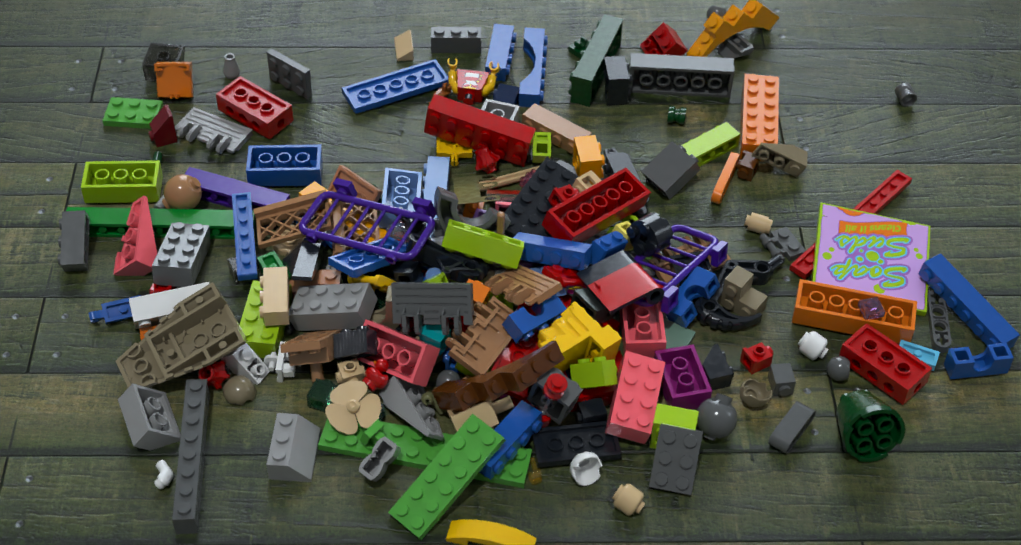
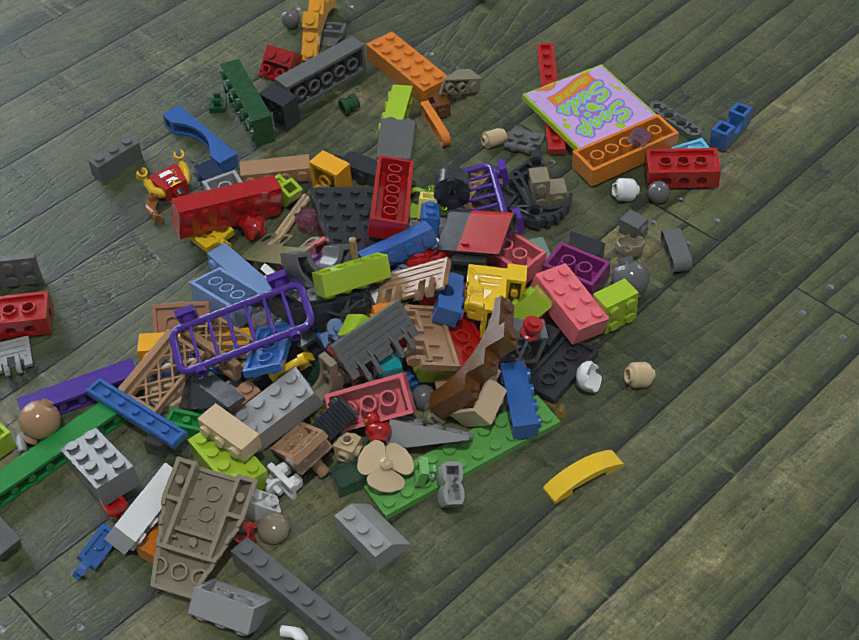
camera: 40 degrees left, 0 degrees up
coral wedge [113,196,157,276] -> none
blue brick [246,144,323,186] -> none
blue plate [342,59,449,114] -> none
bright green plate [388,414,506,540] -> none
tan slope [394,30,414,61] -> none
brick [485,24,517,82] -> none
tile [486,189,521,202] -> none
red brick [548,184,579,207] -> none
tan brick [572,170,602,193] -> none
dark grey plate [649,423,703,495] -> none
blue arch [665,266,720,328] -> none
red brick [740,342,773,375] -> none
dark green cone [837,390,905,462] -> none
blue brick [918,253,1020,349] -> none

